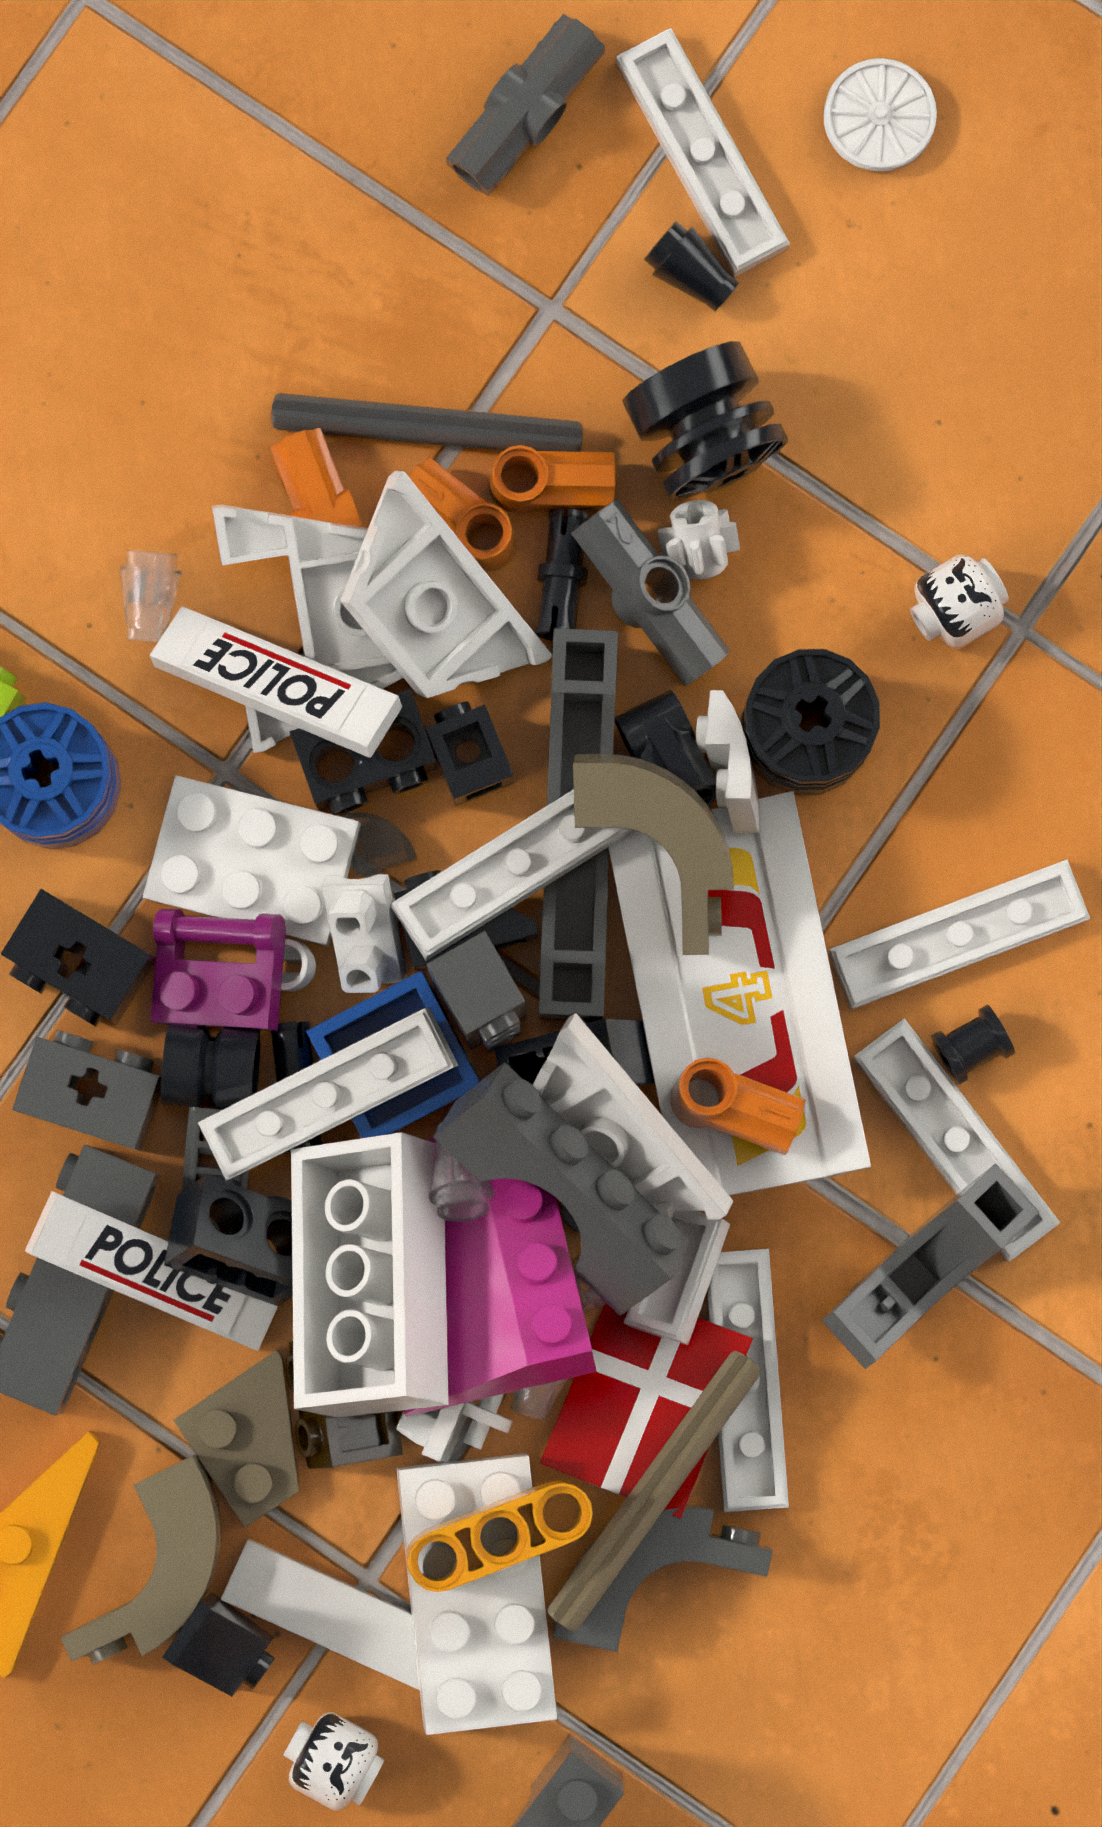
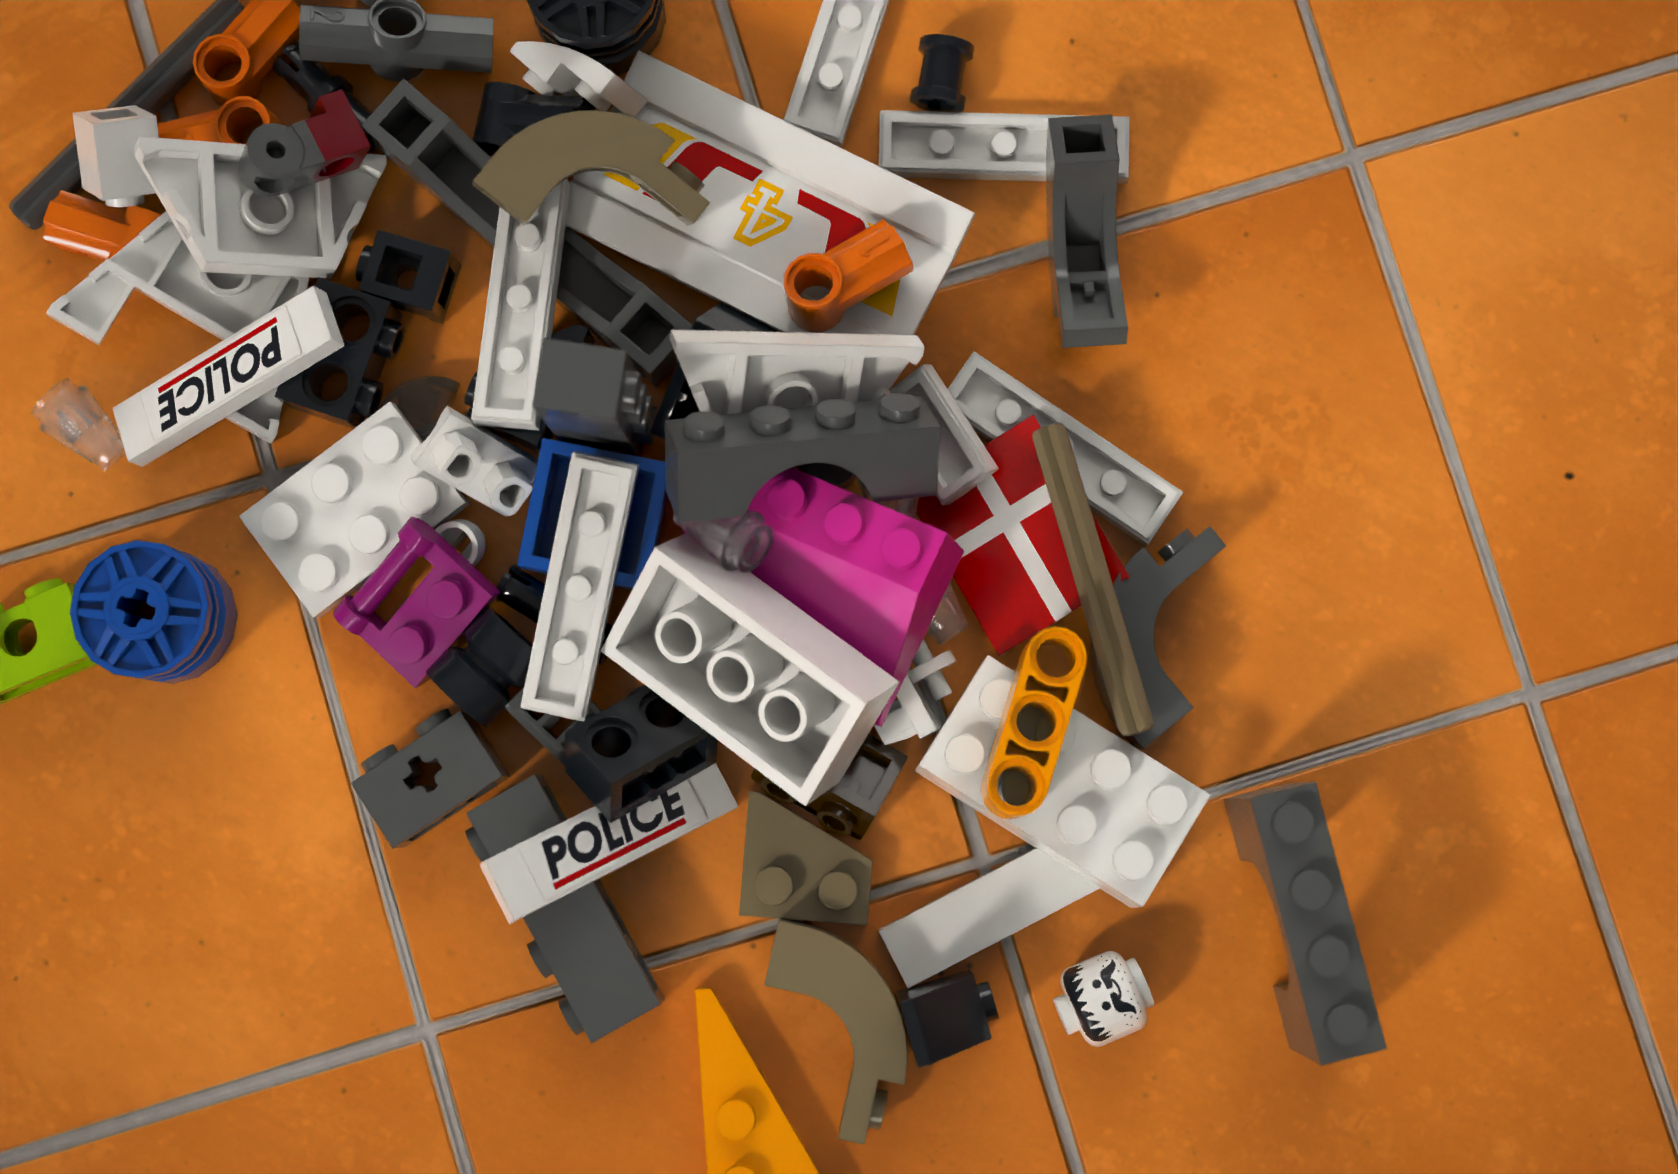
camera: 50 degrees left, 0 degrees up
black brick [1,889,156,1027] -> none
none -> white brick [72,105,159,207]
none -> leg [238,89,371,197]

